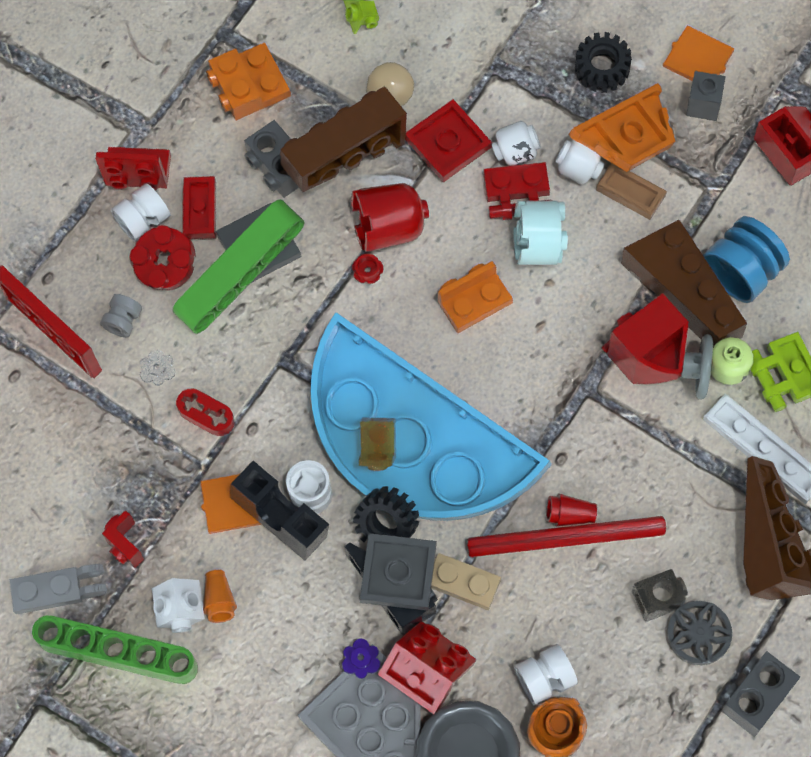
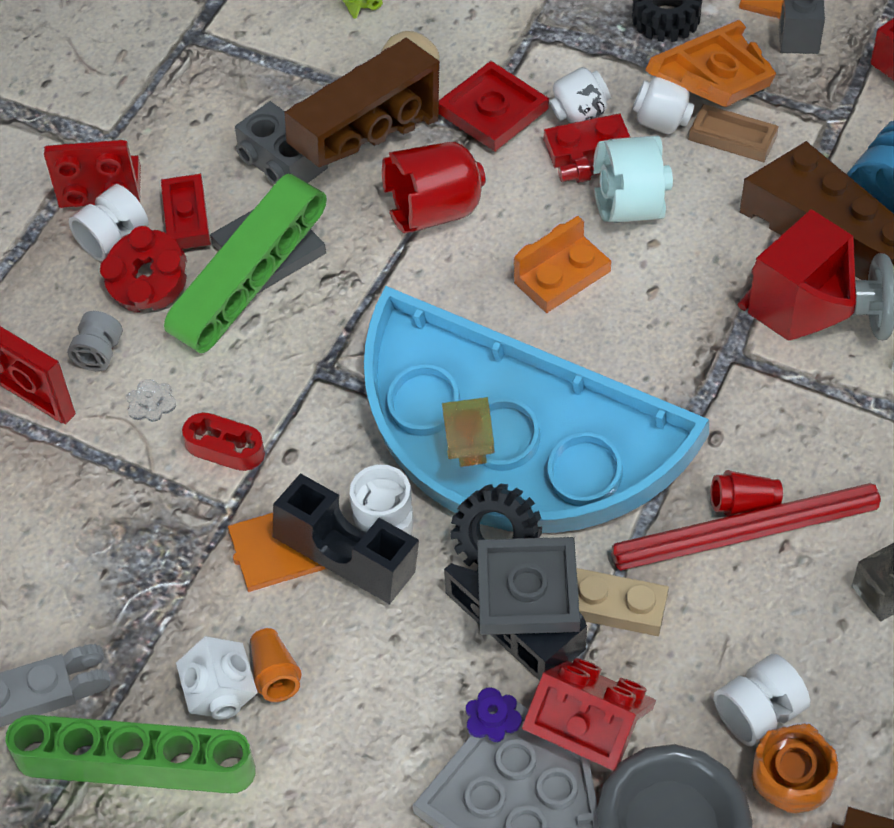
camera: 10 degrees left, 15 degrees down
red bracket [102,511,144,568] -> none
orange plate [206,42,291,120] -> none
red plate [352,254,384,284] -> none

